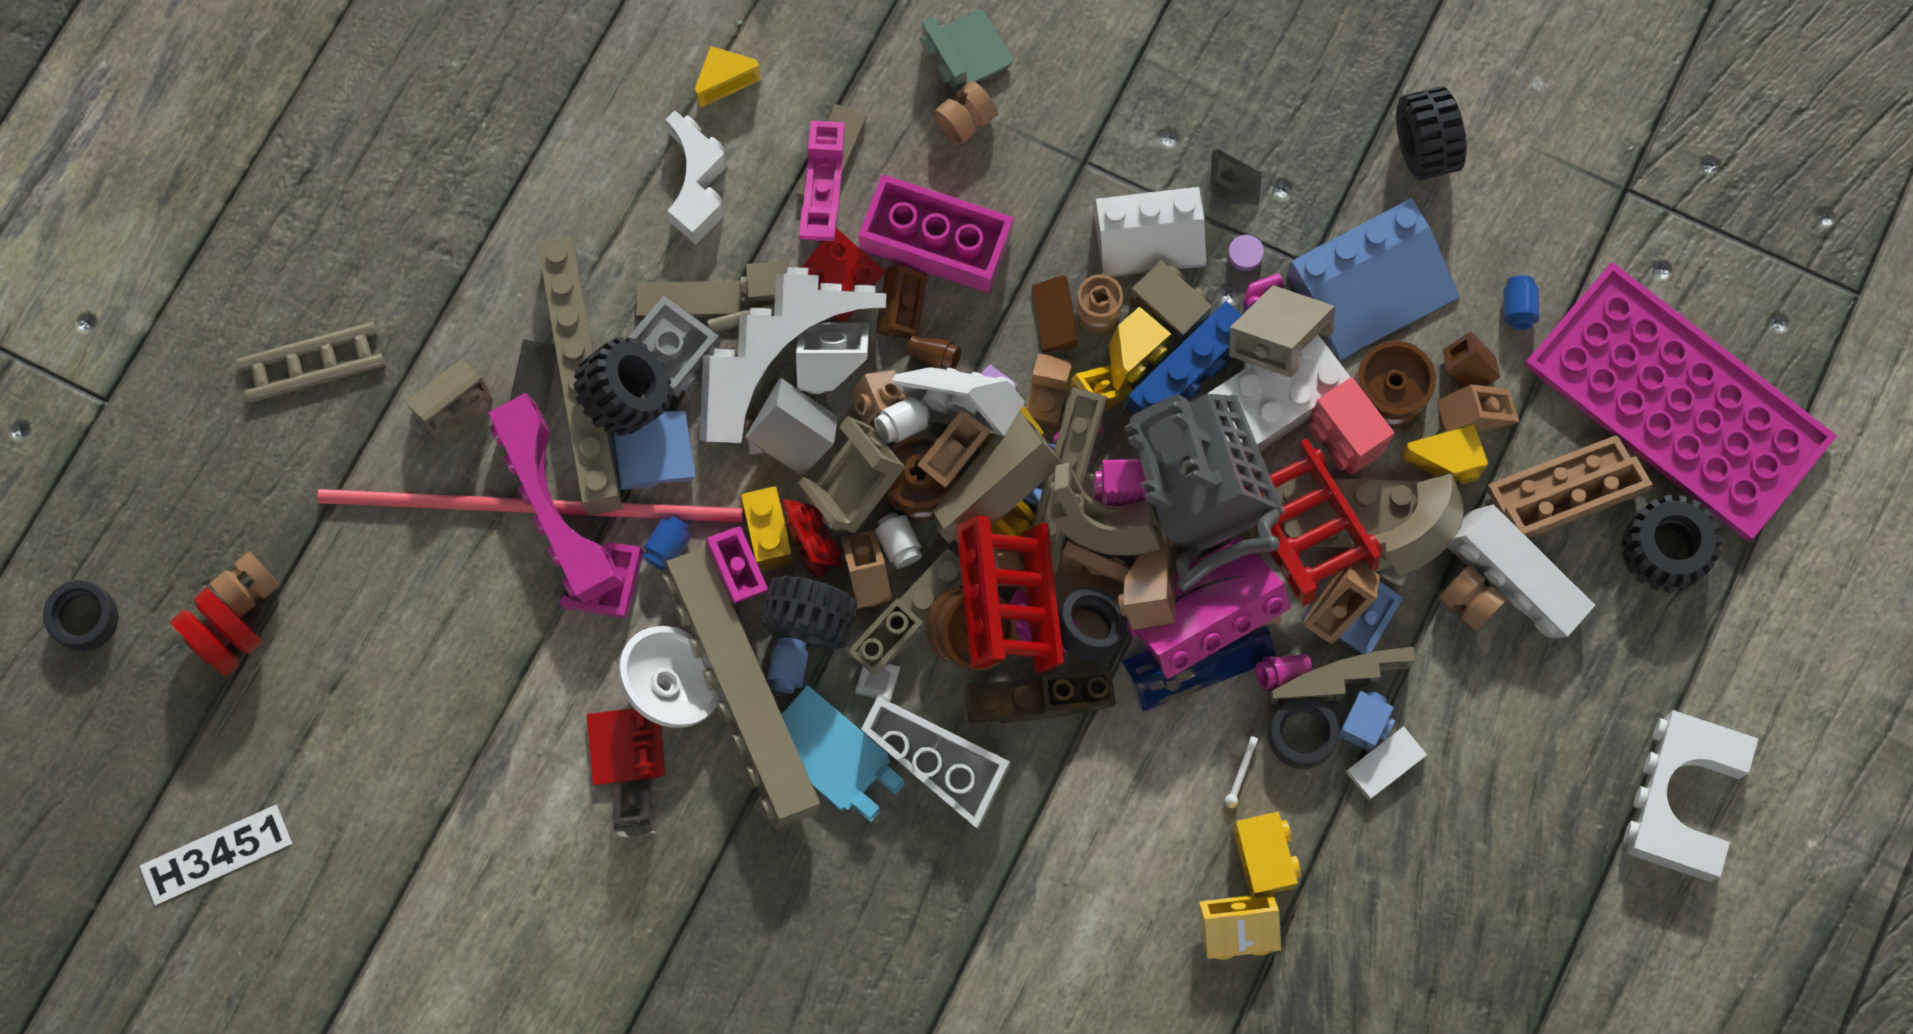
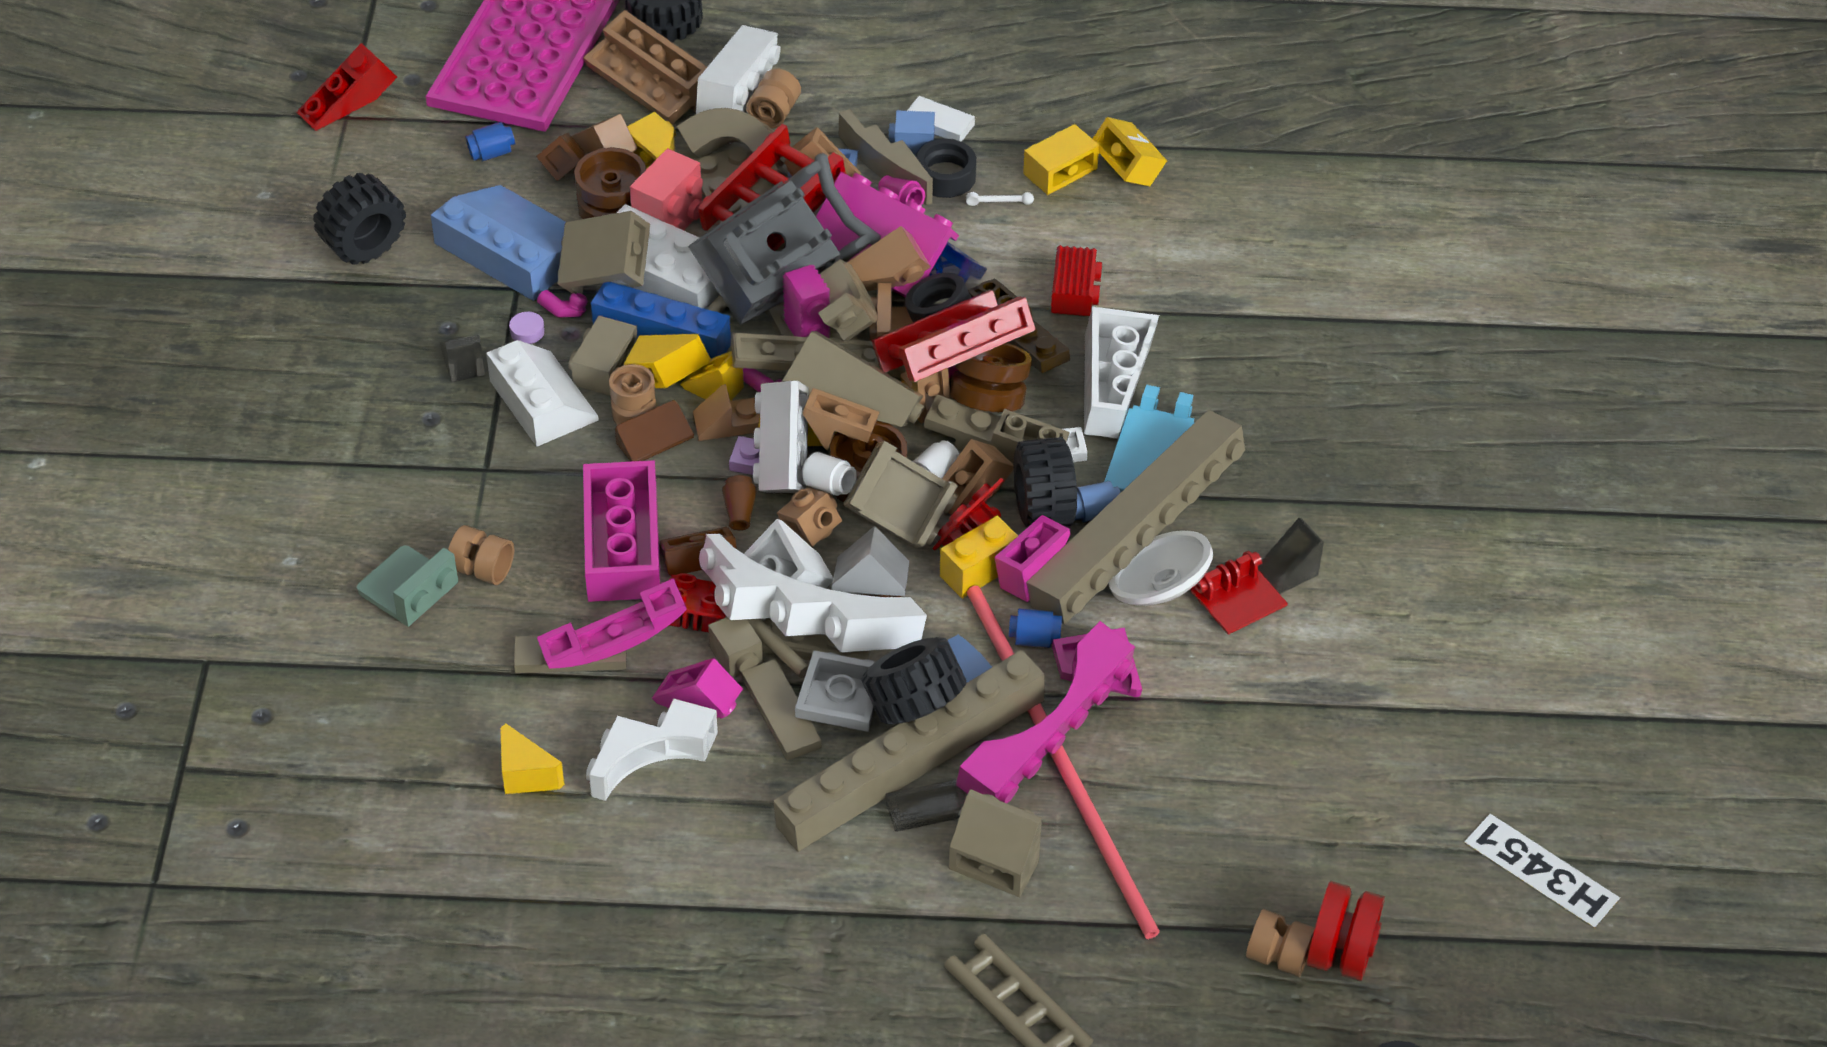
camera: 115 degrees left, 25 degrees down
none -> red slope [296,43,397,131]
none -> dark pink slope [652,658,743,719]
none -> red brick [1051,245,1103,316]

